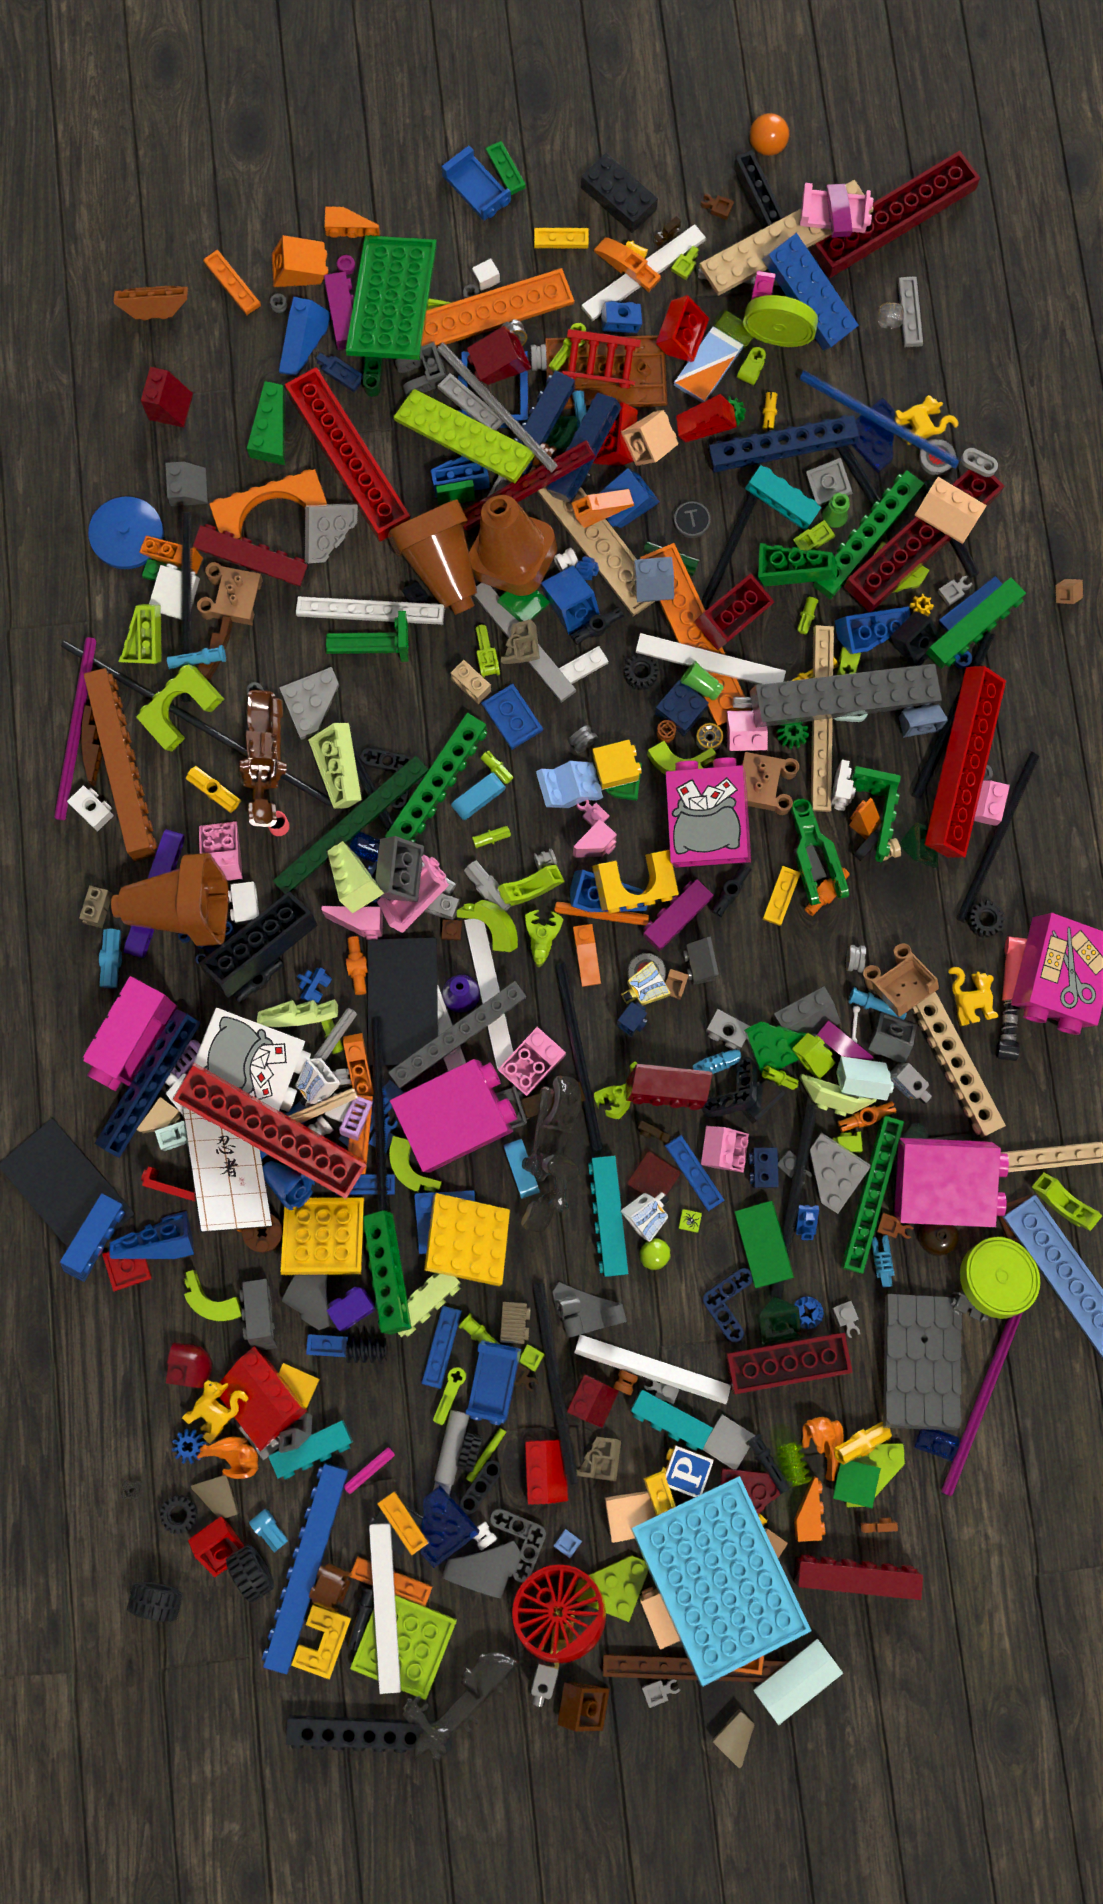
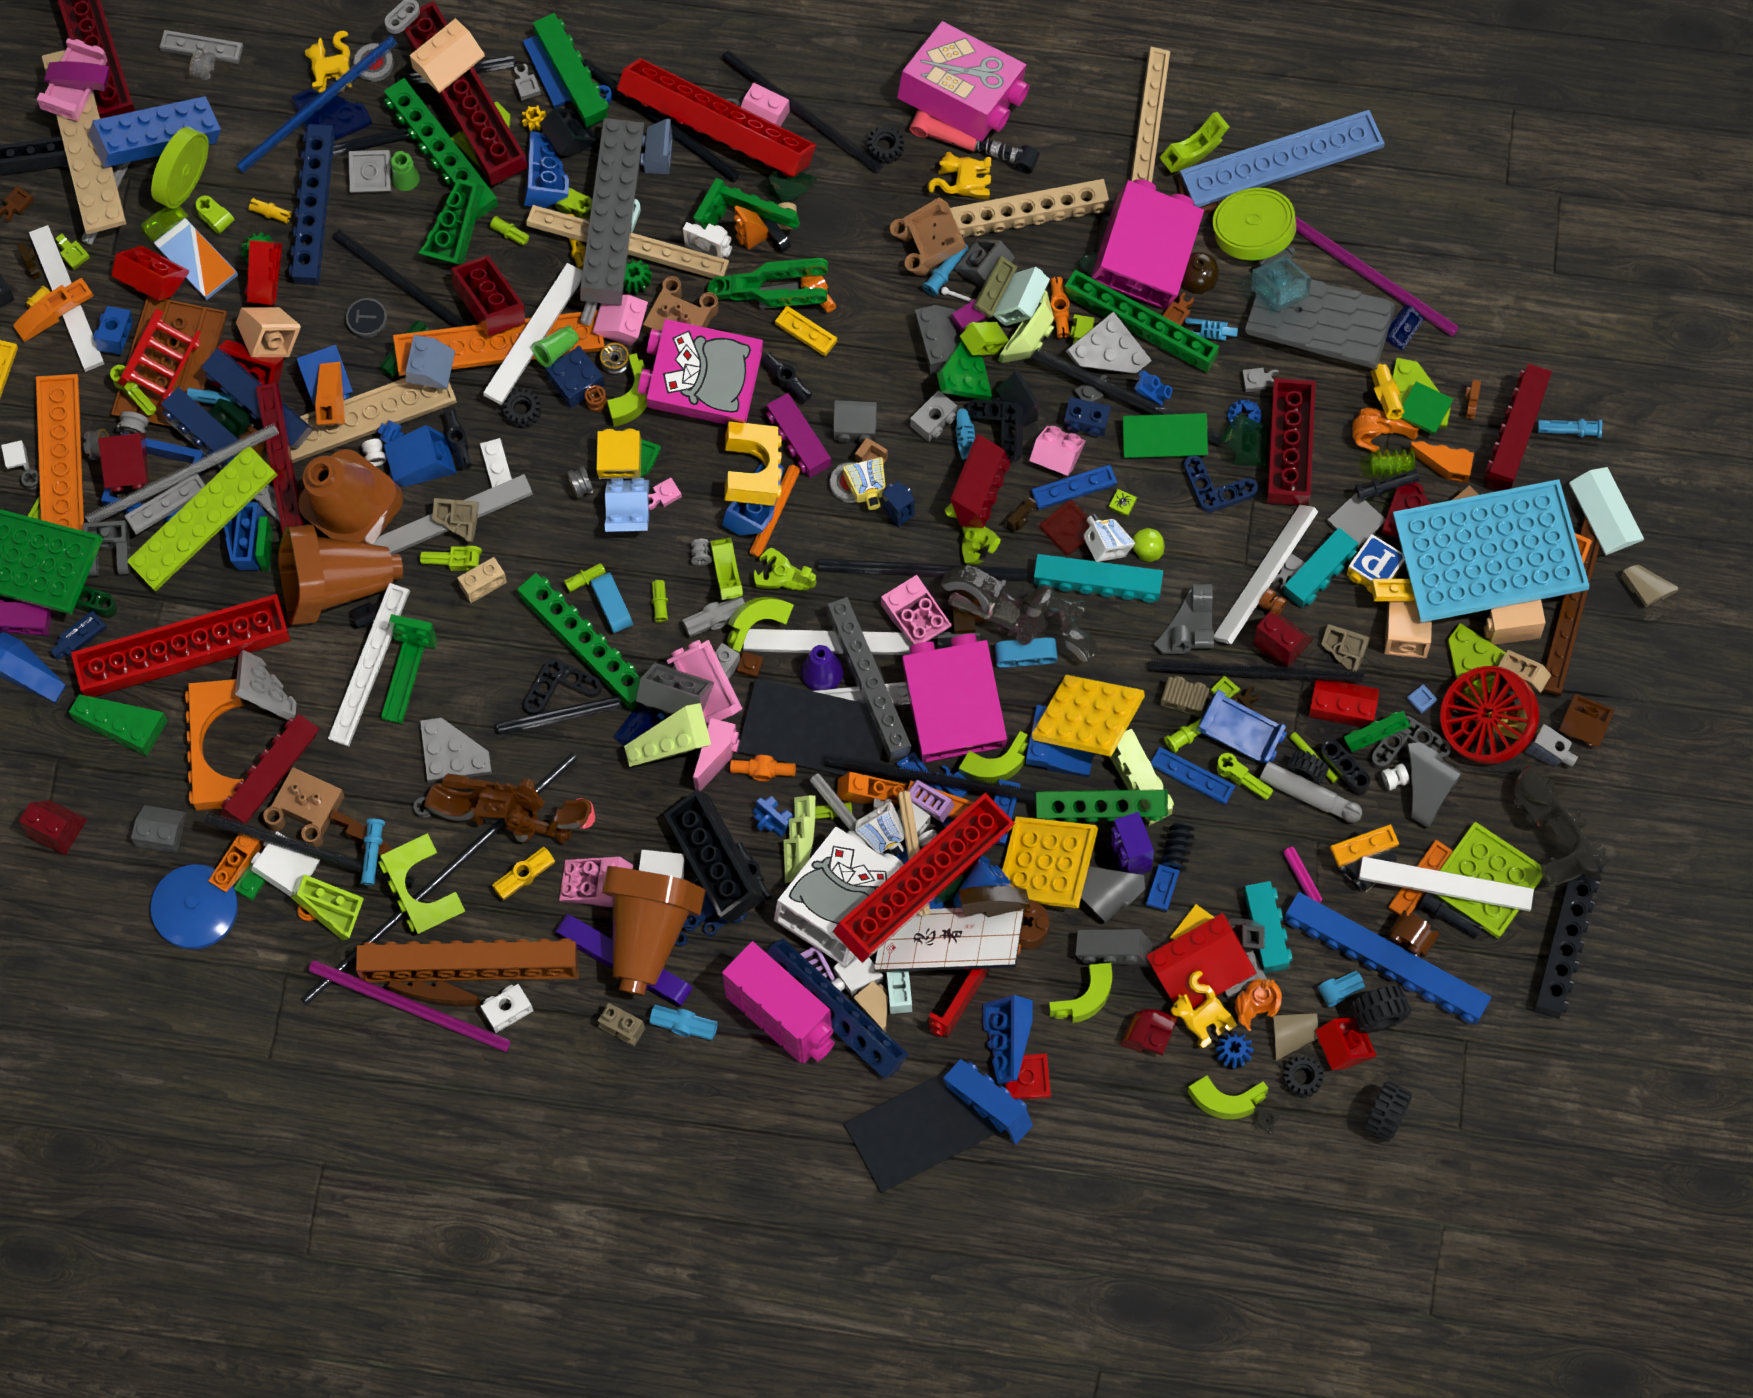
camera: 70 degrees left, 10 degrees down
dark green plate [273,756,429,894] -> none
yellow plate [291,1604,351,1679] -> none
yellowish green wedge [308,723,362,809] -> none
clear blue plate [421,1485,480,1568] -> none
blue tile [481,683,543,750] -> none
green tile [497,590,550,622] -> none
bright pink slope [573,819,617,858] -> none
orange slope [573,924,601,987] -> none
light grey plate [642,1679,680,1708] -> none
teal brick [745,465,821,530] -> none
dark pink arch [751,271,775,300] -> none
lime axle [762,1066,799,1090] -> none
lime slope [793,520,835,551] -> none
light grey wheel [846,944,866,972] -> none
light grey torso [890,1063,932,1104] -> none
none -> dark brown slope [959,886,1030,918]
none -> olive tile [973,256,1017,318]
none -> lime arch [1188,1076,1268,1119]
none -> clear light blue brick [1251,255,1311,311]
none -> green plate [1344,711,1411,752]
none -> tan brick [1498,650,1551,693]
none -> dark azure pin [1538,418,1602,438]

